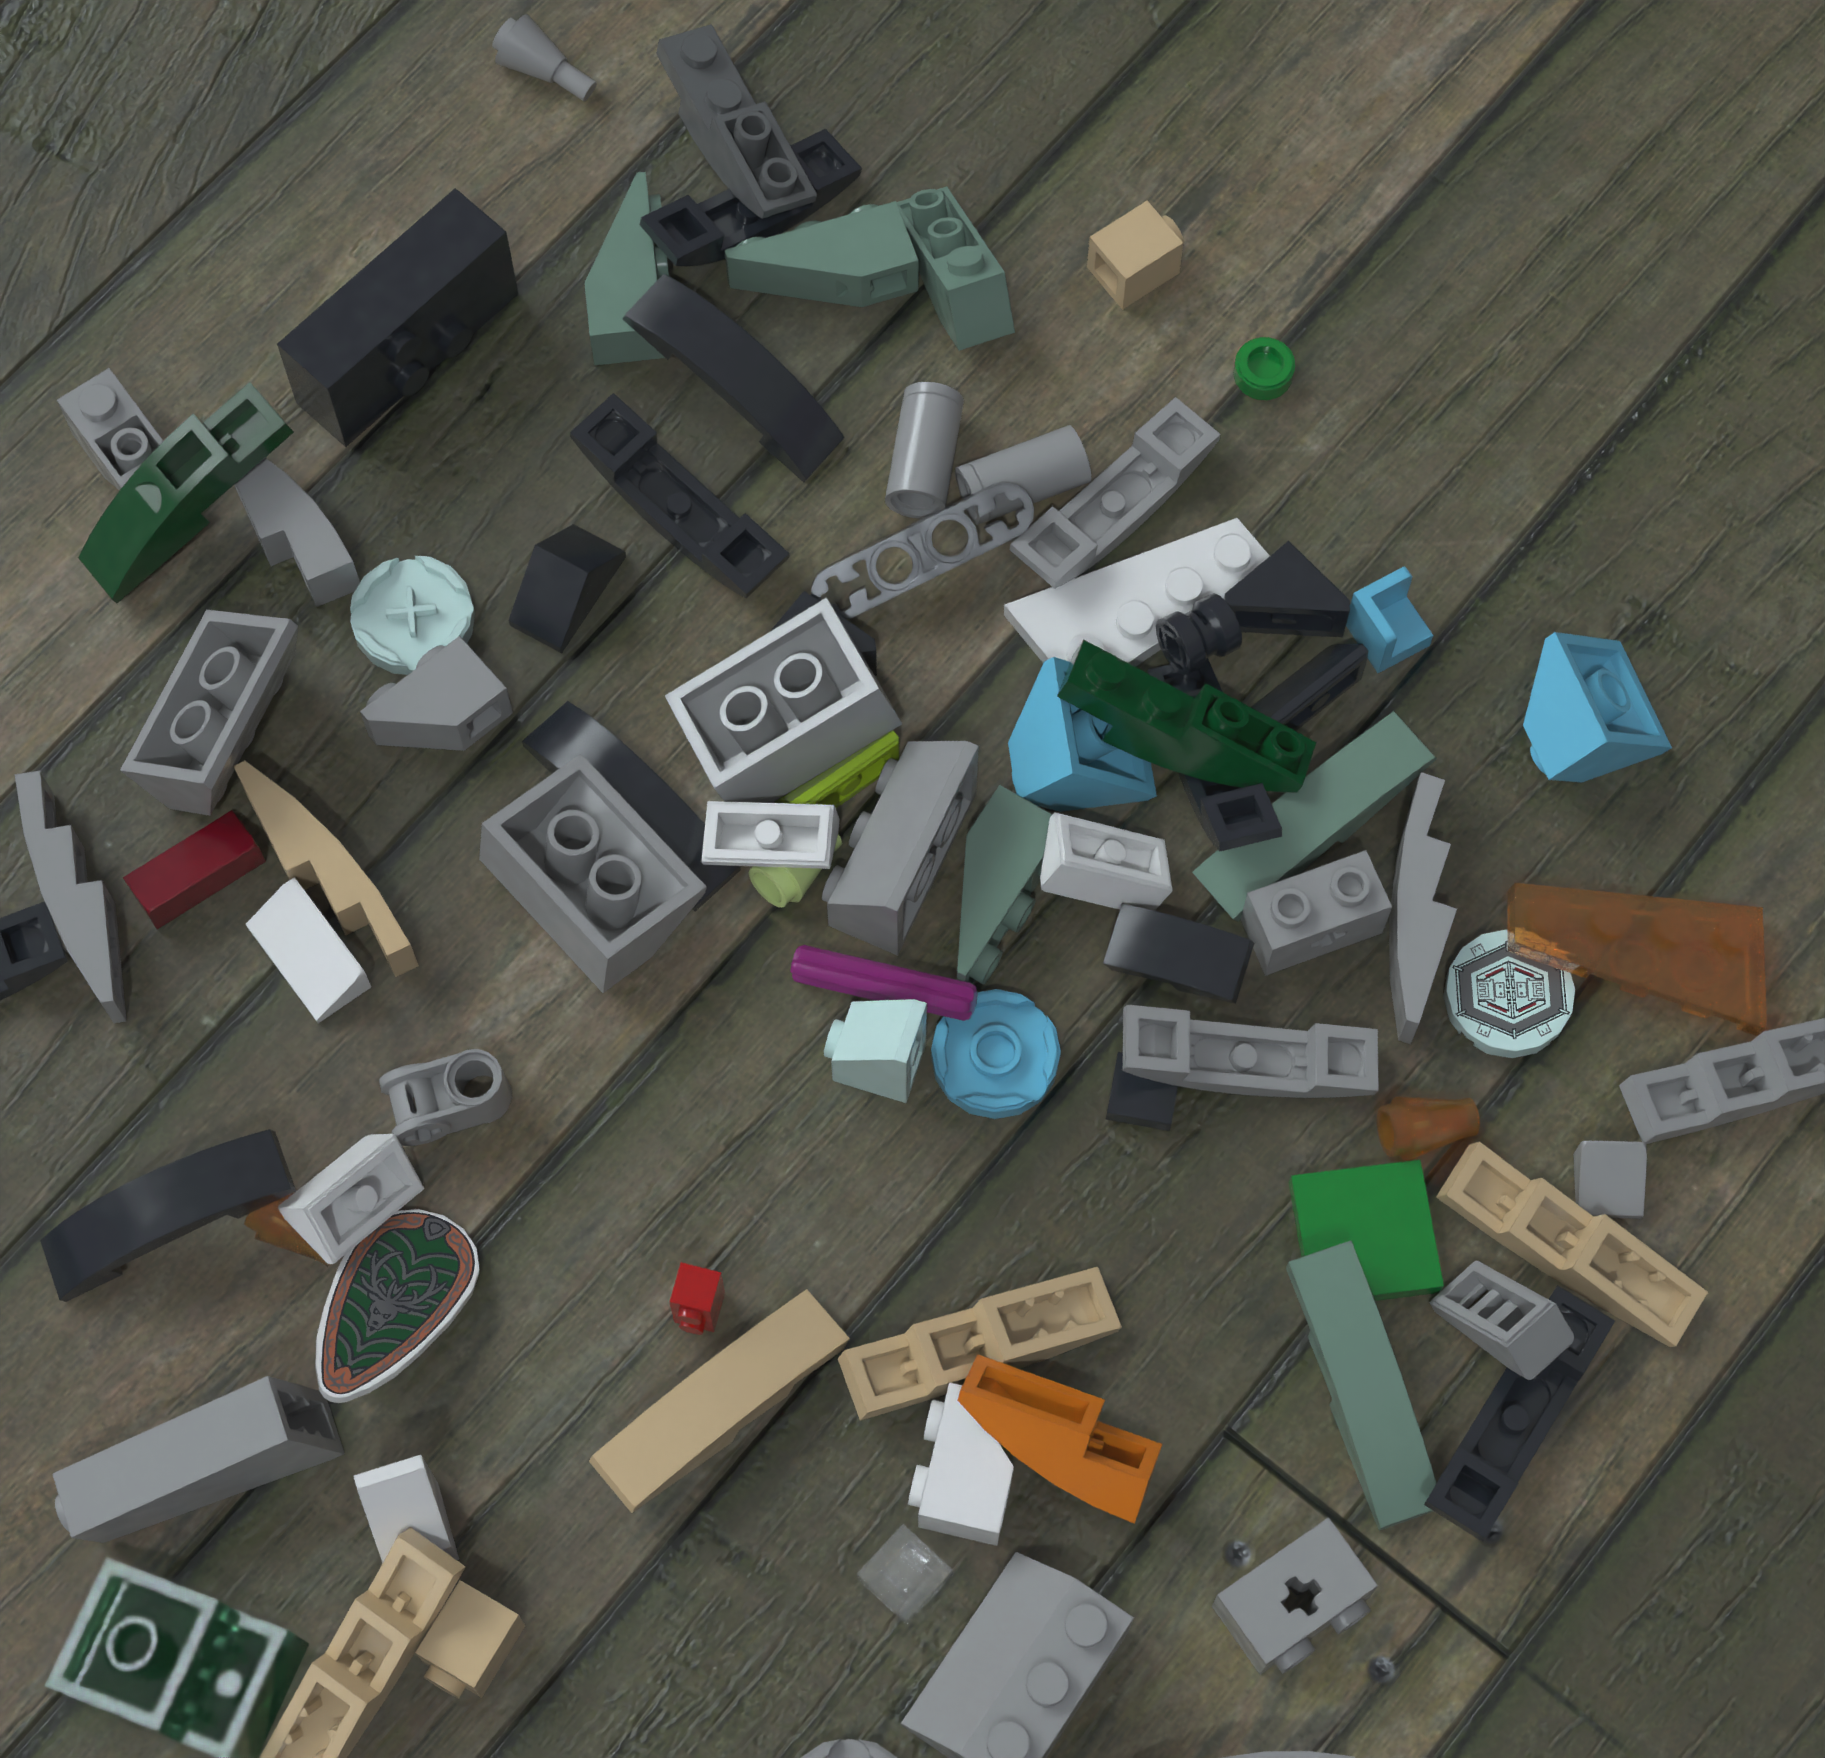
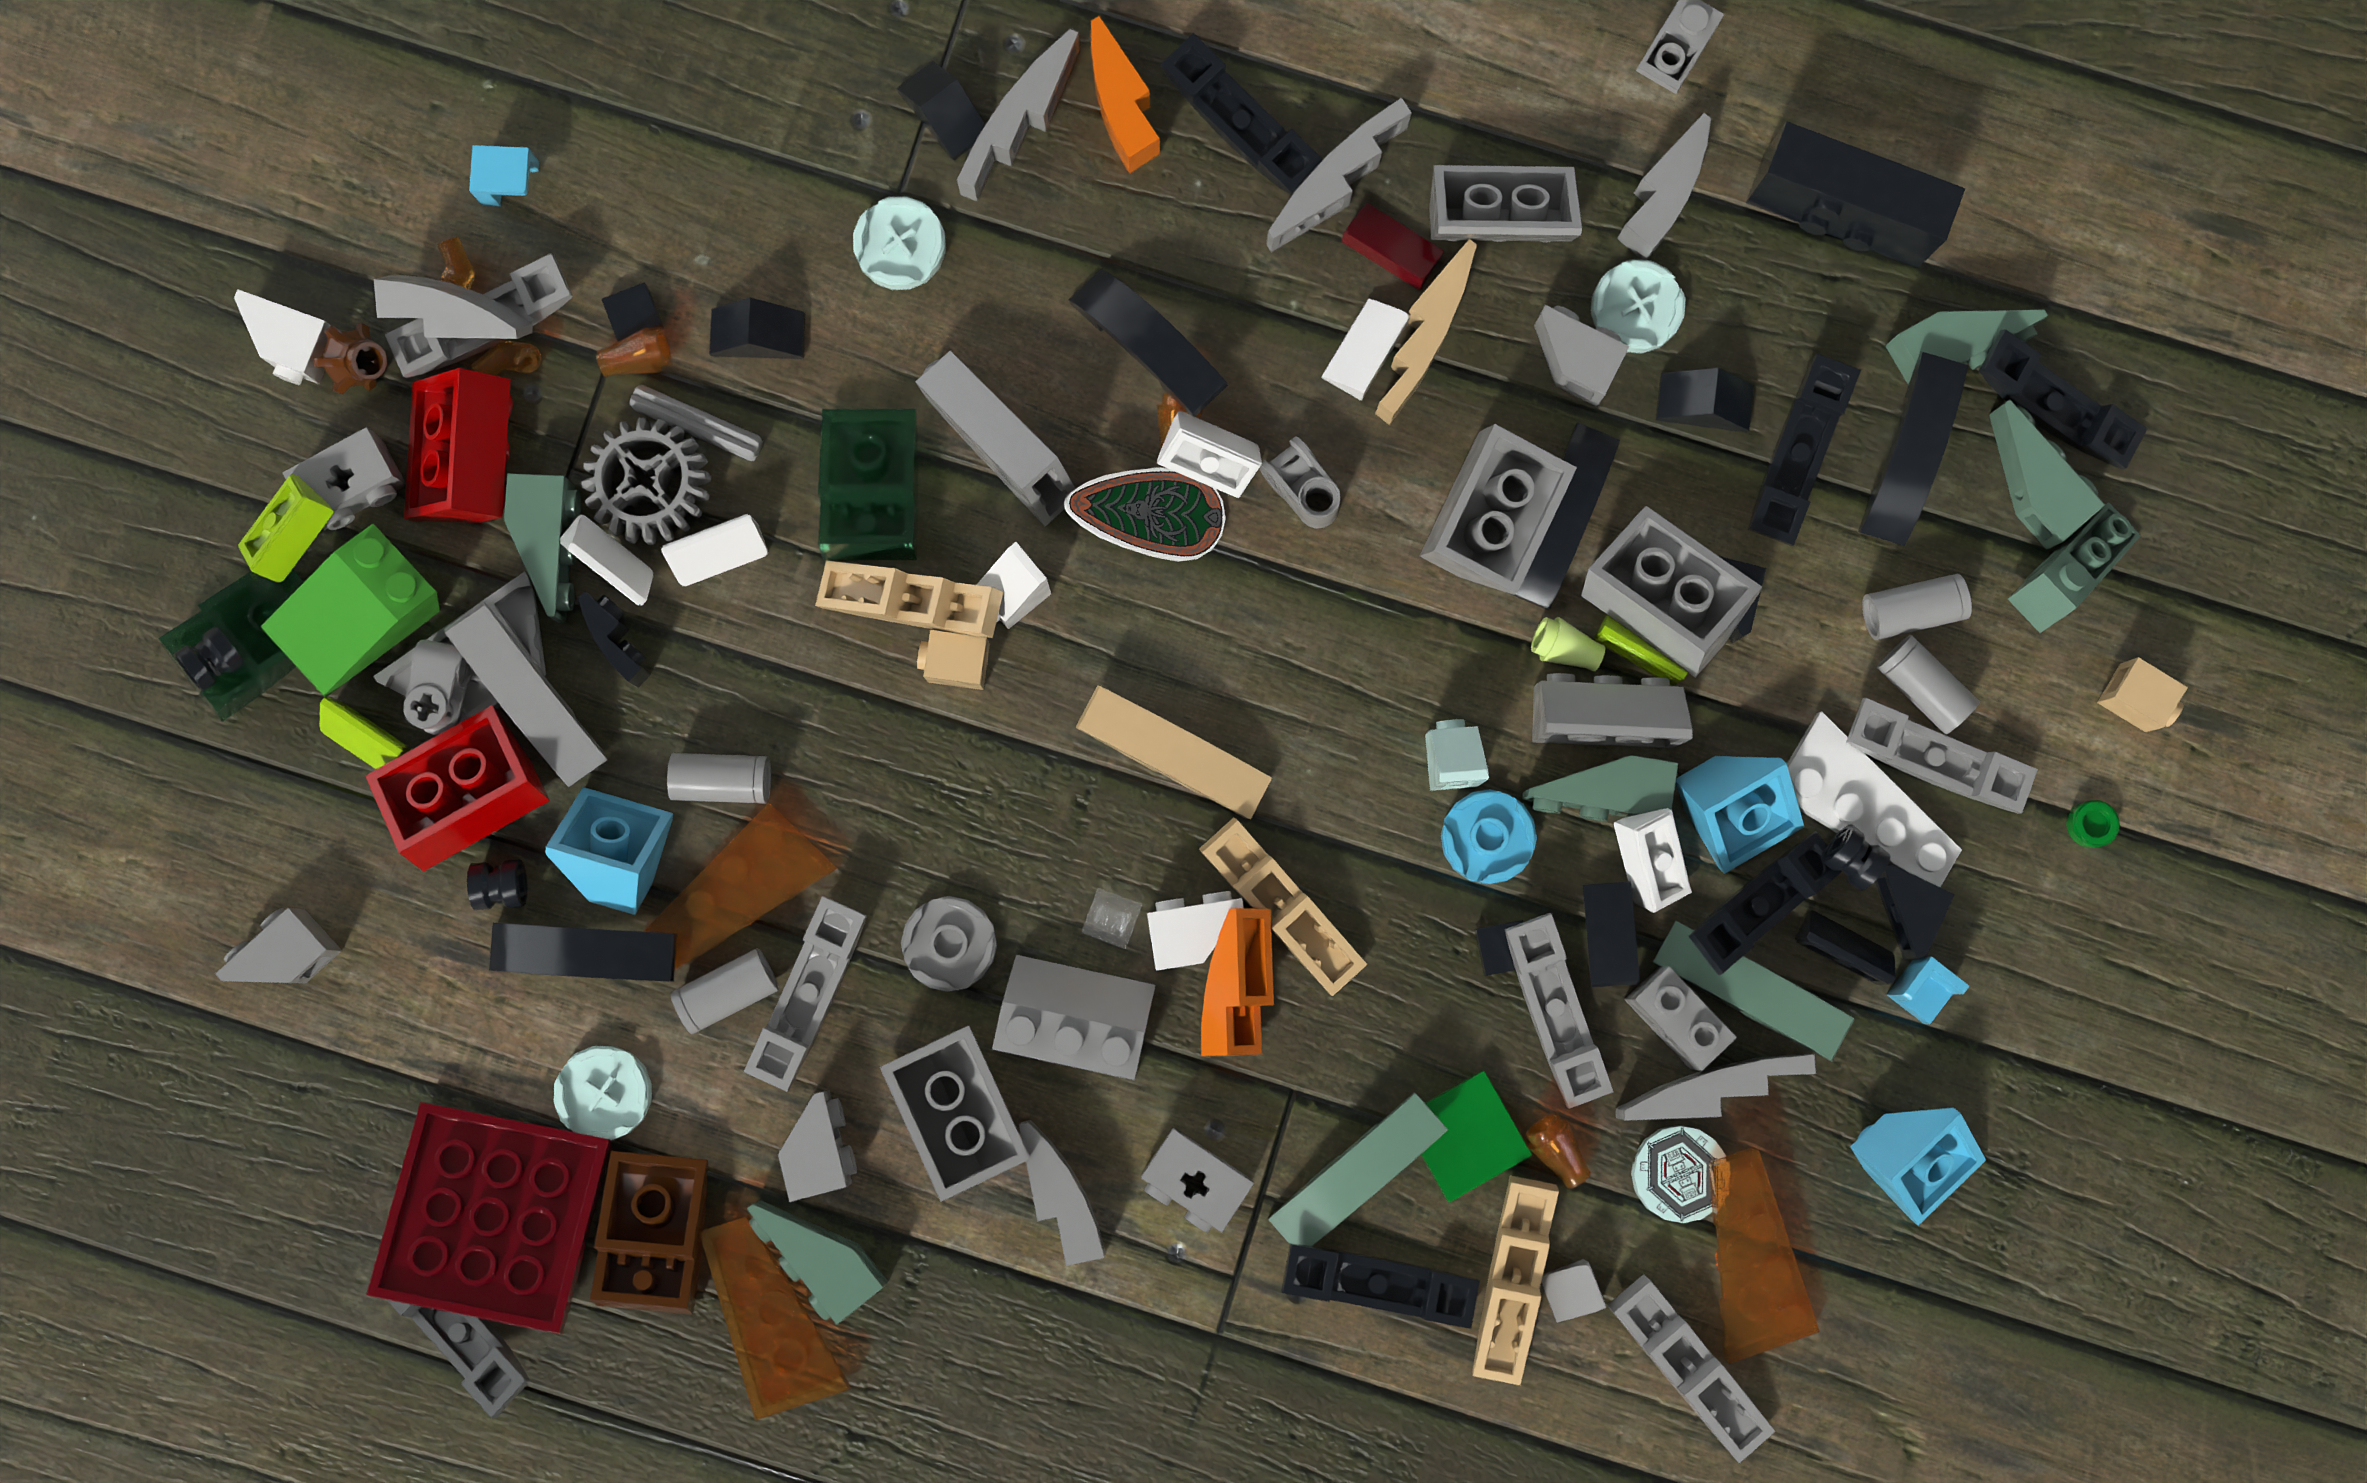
camera: 65 degrees right, 15 degrees up
dark green slope [78,382,294,603] -> none
light grey cone [492,14,597,102] -> none
dark grey slope [656,24,817,218] -> none
red piece [669,1262,725,1335] -> none
white slope [701,801,840,869] -> none
magenta axle [790,945,978,1021] -> none
beam [811,482,1034,620] -> none
dark green slope [1057,639,1317,793] -> none
light grey slope [1429,1260,1574,1380] -> none

